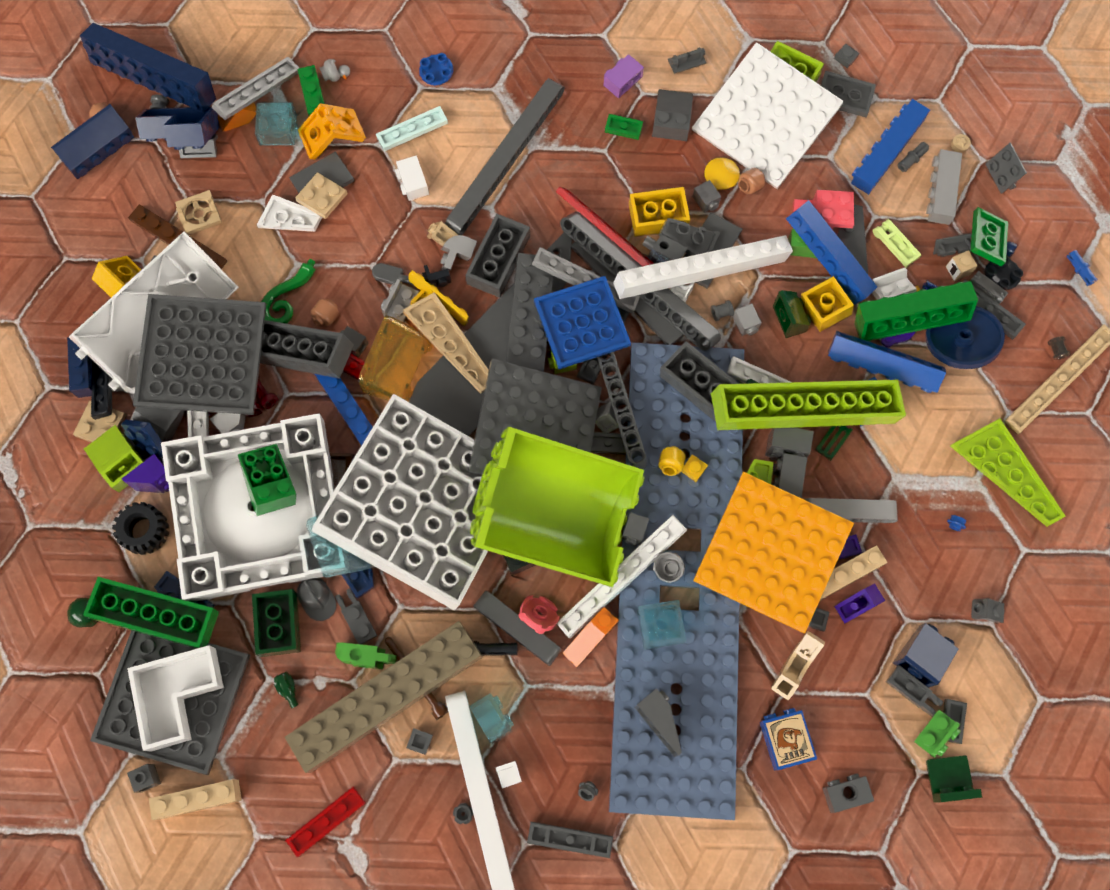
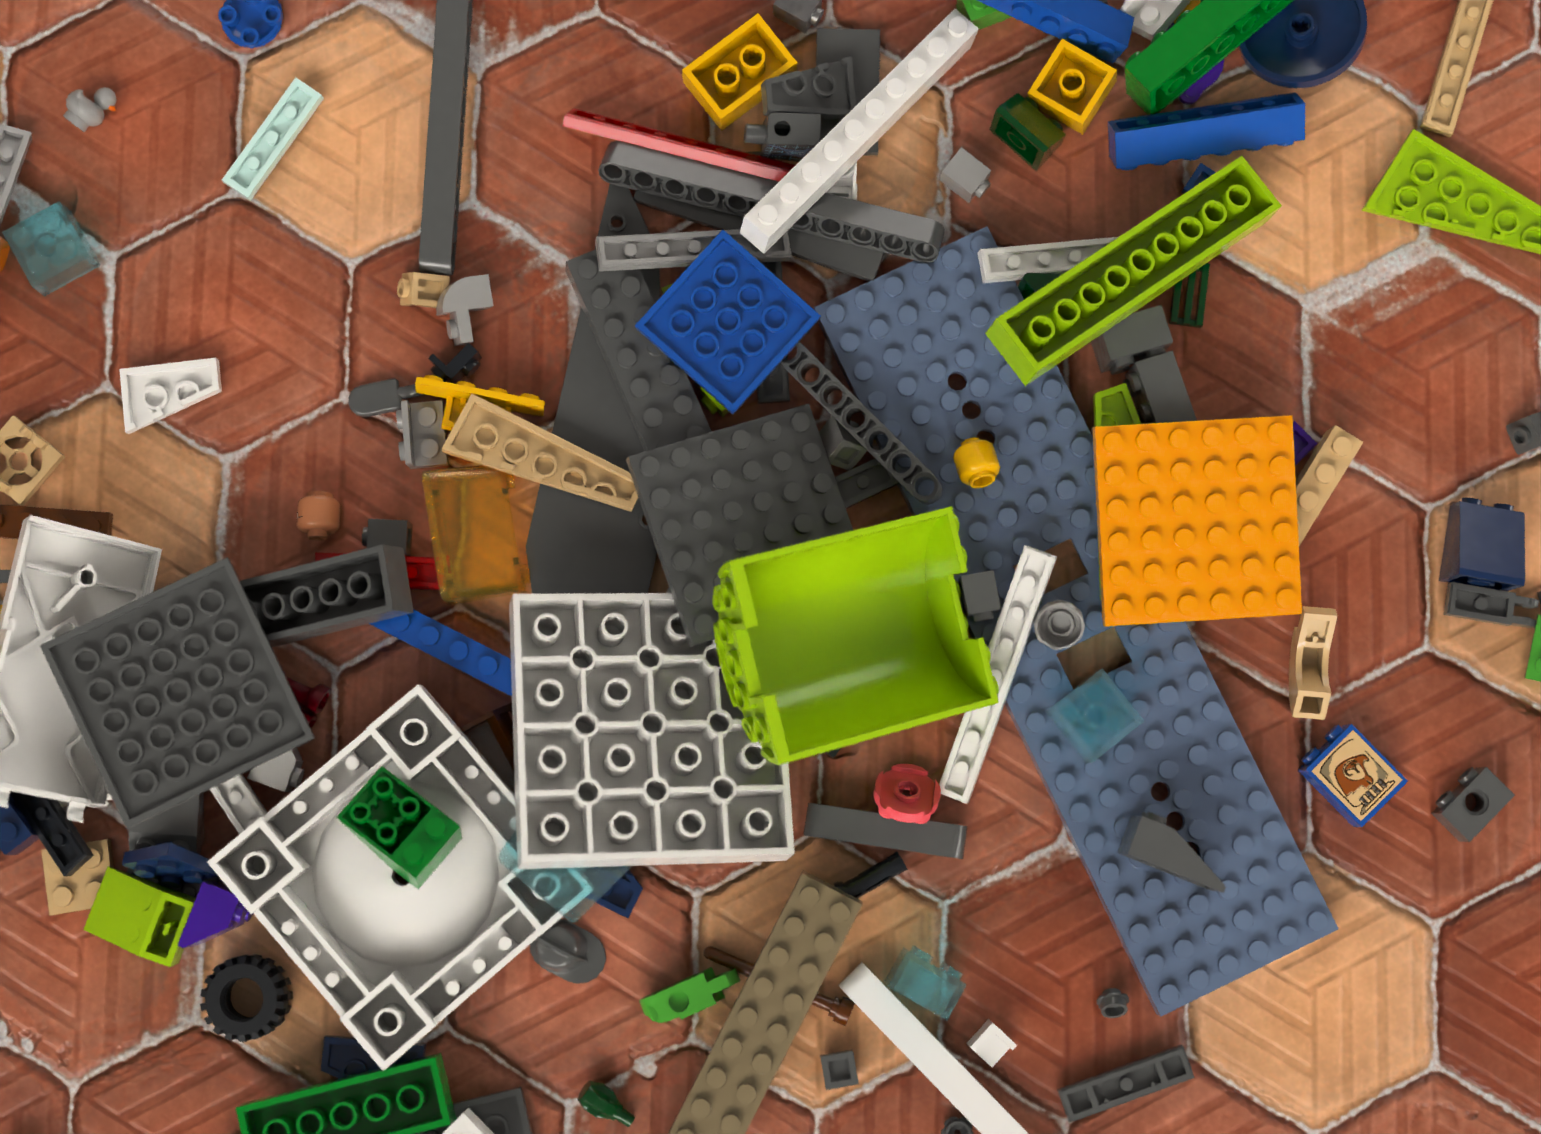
camera: 30 degrees left, 10 degrees up
dark green brick [252,589,301,657] -> none
green plant [261,259,316,324] -> none
dark grey tile [289,151,354,193] -> none
tan plate [295,172,347,219] -> none
green brick [297,65,325,116] -> none
light orange bracket [298,103,366,160] -> none
dark grey hinge [335,588,377,645] -> none
white brick [395,155,429,201] -> none
dark grey brick [465,213,530,298] -> none
slope [562,607,619,667] -> none
dark grey brick [660,341,739,422] -> none
yellow plate [681,454,708,482] -> none
dark grey bush [710,300,734,321] -> none
light grey beam [804,498,898,523] -> none
dark grey tile [808,608,830,632] -> none
dark purple slope [834,583,885,623] -> none
blue plate [947,515,967,531] -> none

